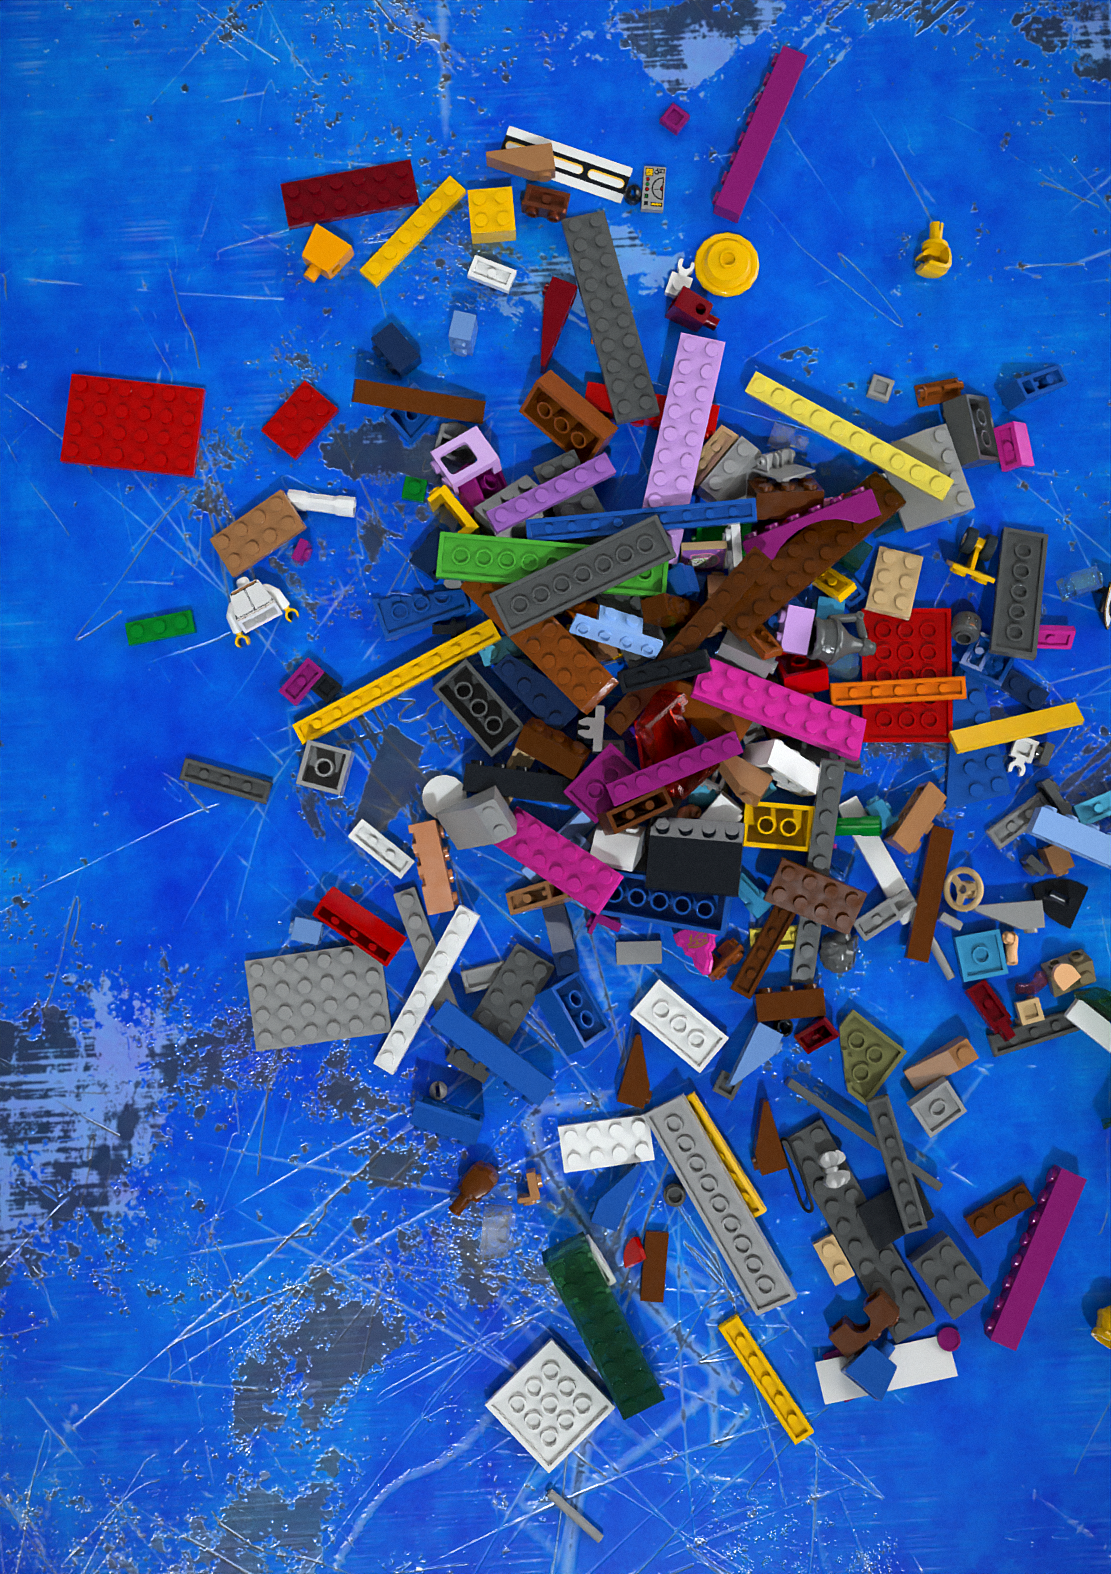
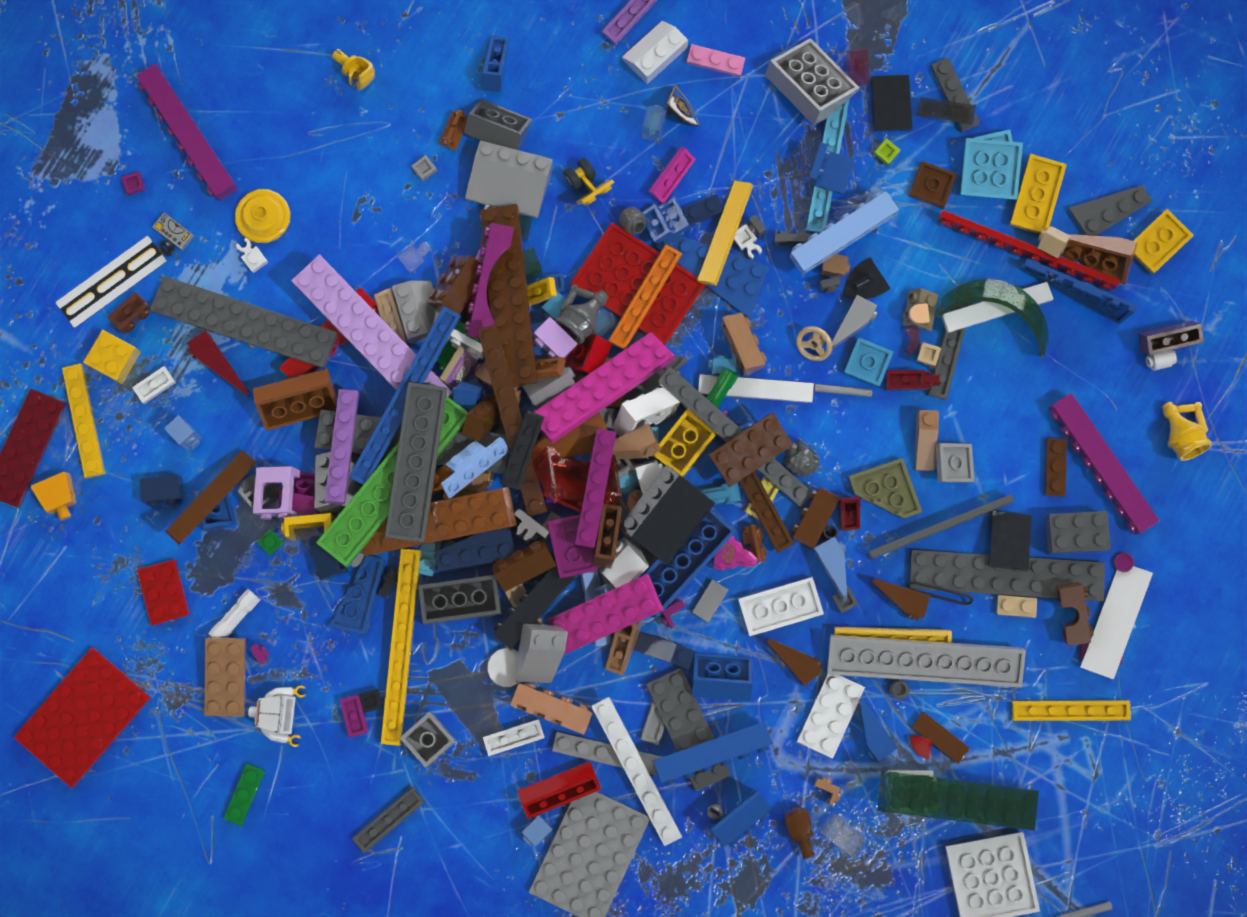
camera: 50 degrees left, 5 degrees down
medium nougat slope [486,143,555,182] -> none
dark red torso [665,286,720,332] -> none
light yellow brick [745,371,954,502] -> none
light grey hinge [751,448,816,483] -> none
light grey piece [818,1150,850,1188] -> none
blue torso [840,1340,897,1401] -> none
light grey hinge [853,889,917,941] -> none
tan plate [864,546,923,620] -> none
dark grey tile [865,1094,928,1234] -> none
reddish brown tile [904,825,954,963] -> none
light grey tile [937,912,963,931] -> none
light grey tile [985,792,1051,850] -> none
dark grey plate [988,527,1048,661] -> none
dark pink panel [993,421,1034,472] -> none
light nougat arm [1002,931,1018,966] -> none

